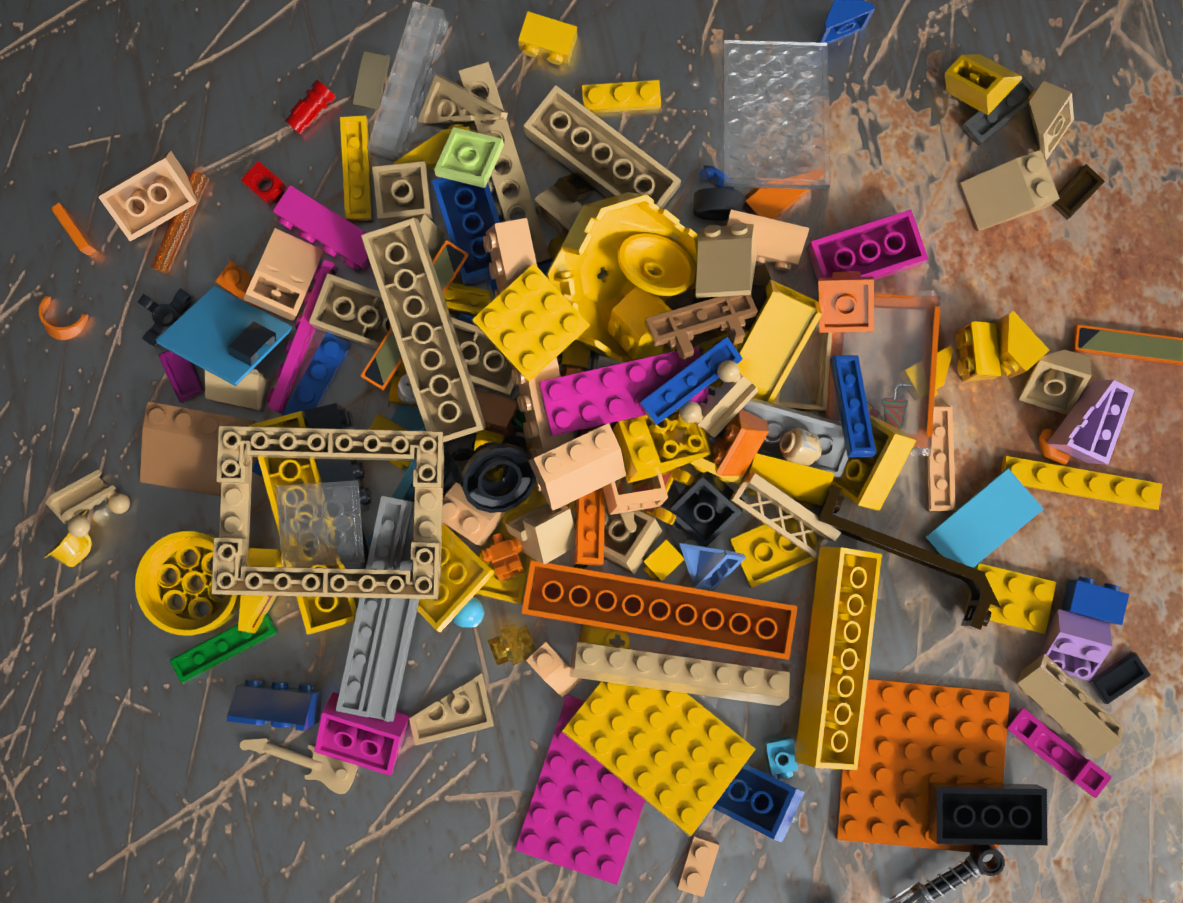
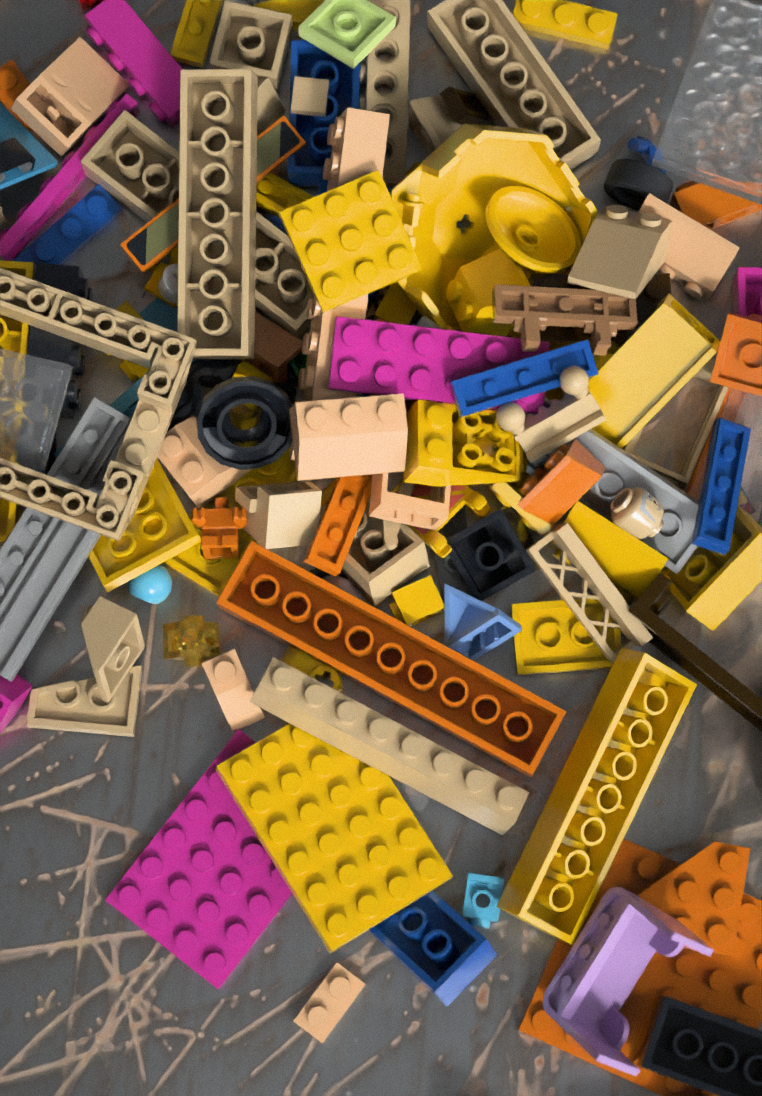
camera: 25 degrees right, 5 degrees down
none -> tan slope [81,596,145,703]
none -> tan tile [291,76,329,117]
none -> lavender windscreen [543,887,714,1076]
none -> orange plate [637,842,751,957]

